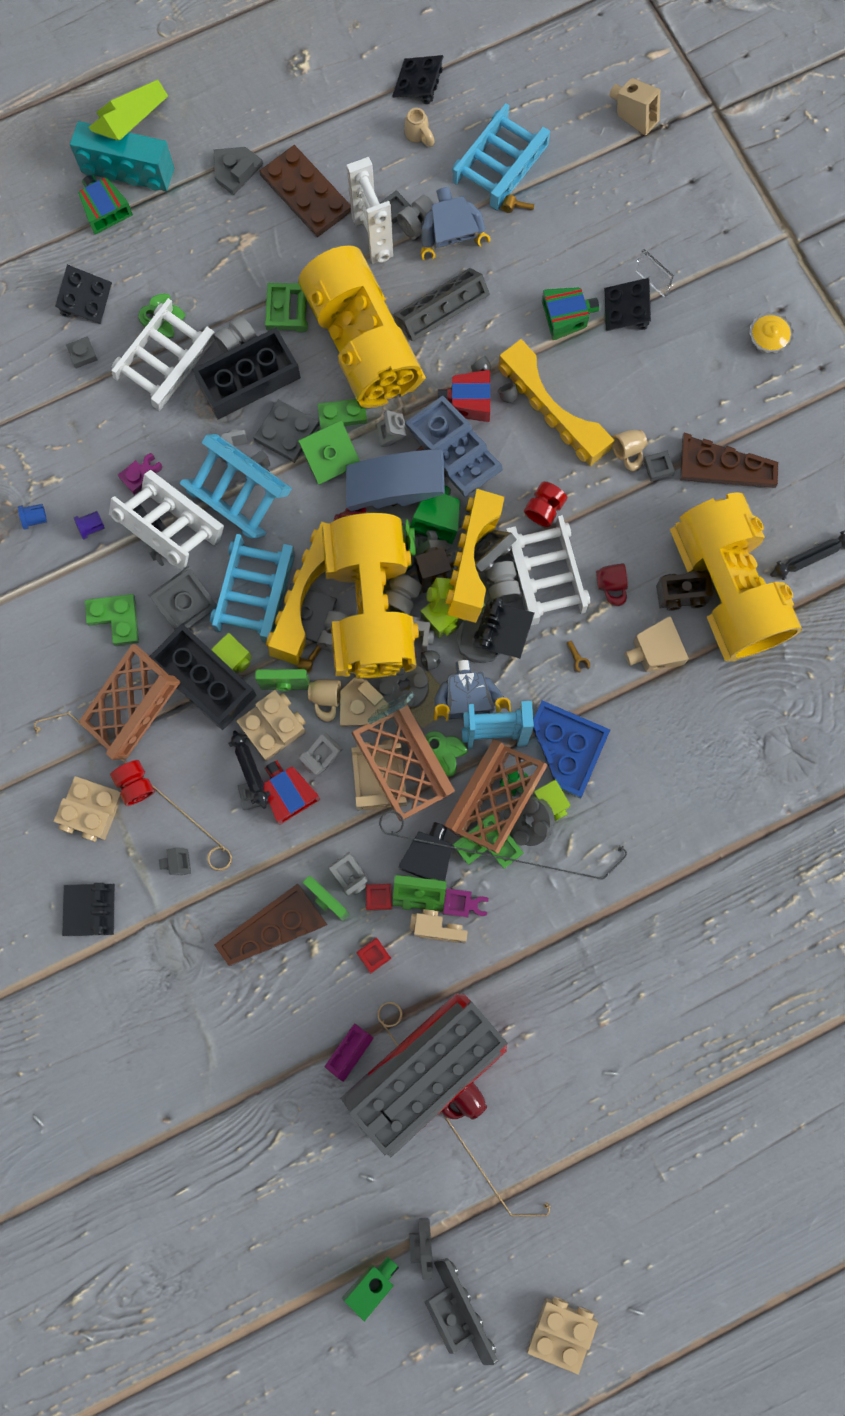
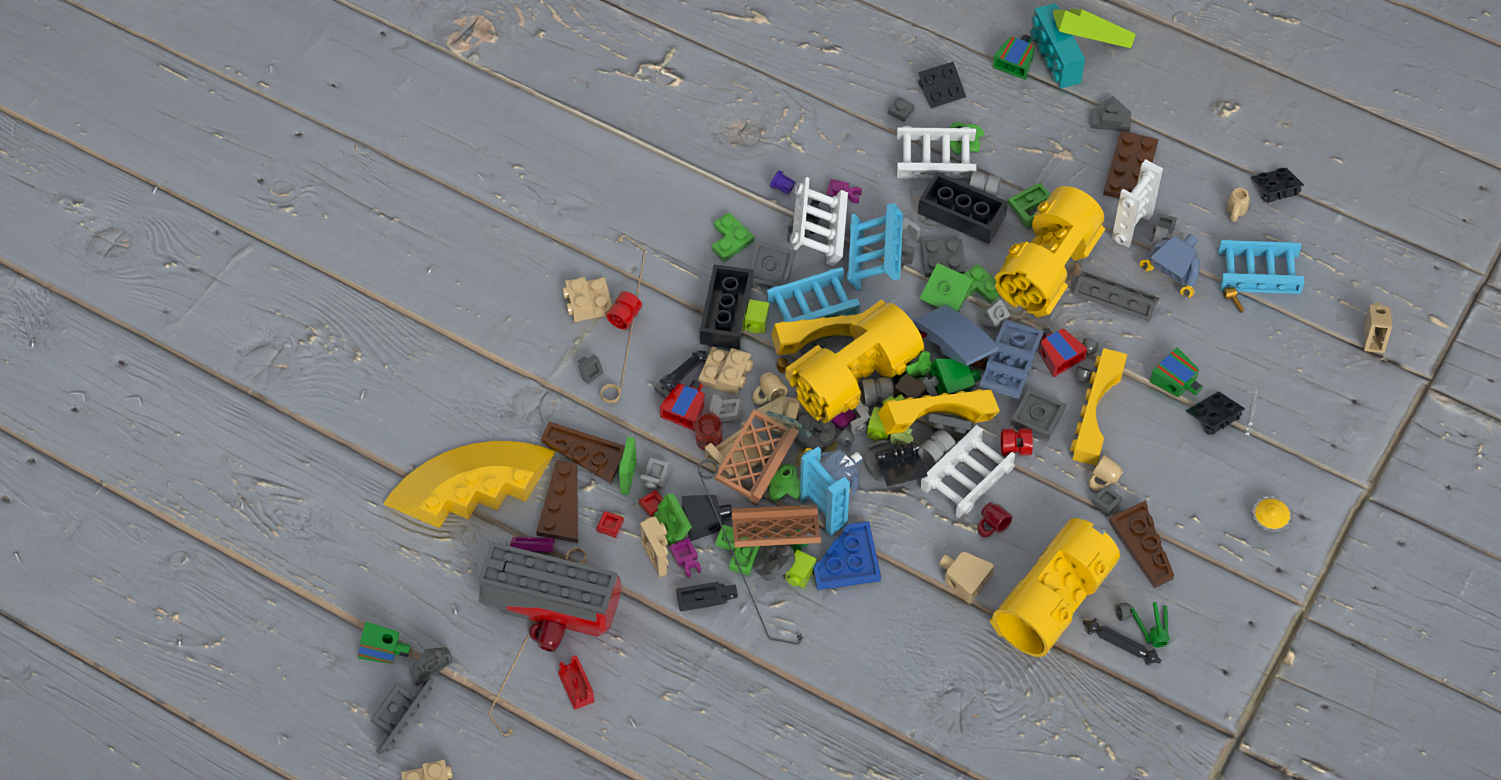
camera: 55 degrees right, 20 degrees down
blue bush [18,504,47,530] -> none
black hinge [62,883,115,936] -> none
nougat fence [79,644,180,760] -> none
bright green plate [255,669,310,691] -> none
pearl gold hand [567,640,590,673] -> none
dark brown brick [656,571,713,611] -> none
none -> yellow brick [384,441,555,529]
none -> reddish brown wing [536,460,578,543]
none -> red hinge [558,655,594,710]
none -> black hinge [676,581,738,612]
none -> clear red wheel [695,413,722,451]
none -> dark grey plate [1011,388,1066,440]
none -> dark grey hinge [1115,603,1133,621]
none -> green plant [1130,602,1170,648]

